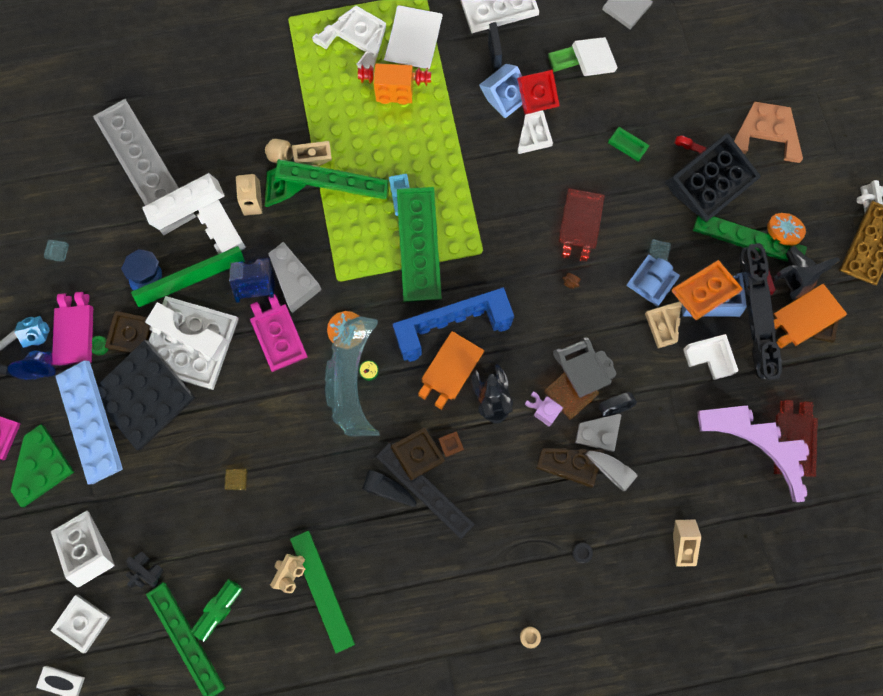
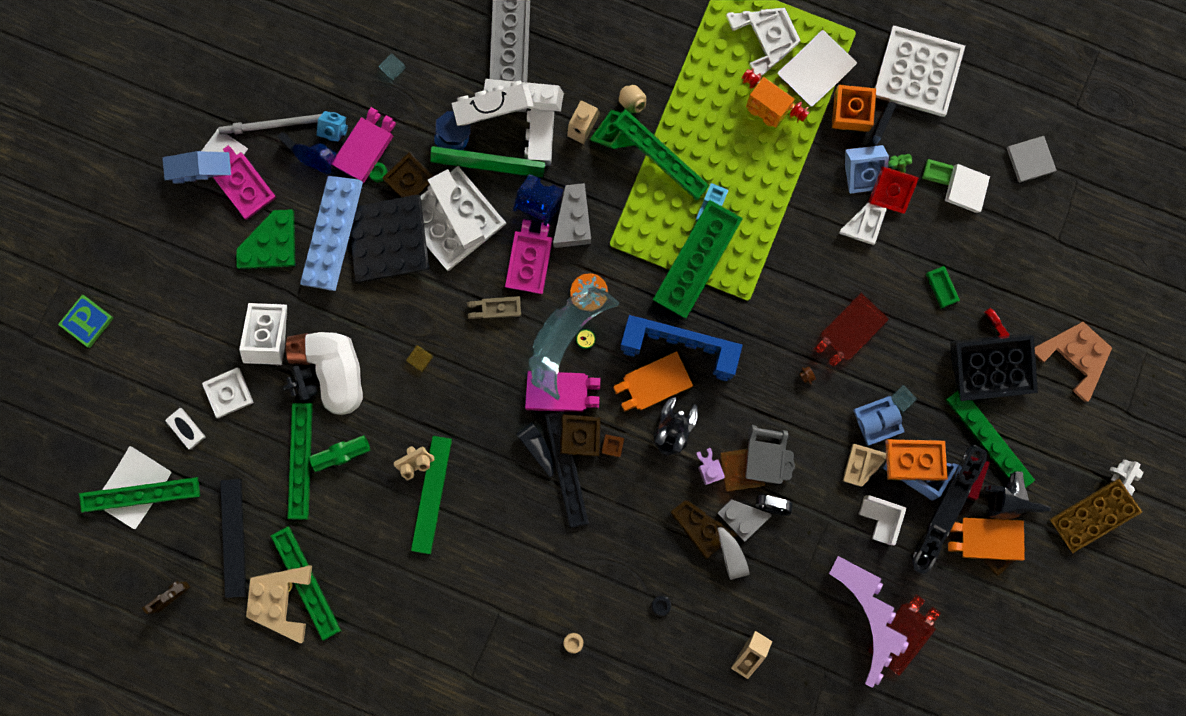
camera: 35 degrees right, 5 degrees up
tan slope [292,141,332,167] -> none
orange tile [767,213,806,246] -> none
none -> white piece [286,332,363,415]
none -> white brick [452,81,534,126]
none -> dark tan hinge [467,296,521,319]
none -> dark pink tile [525,371,600,412]
none -> orange brick [832,85,876,132]
none -> bright green plant [888,154,912,173]

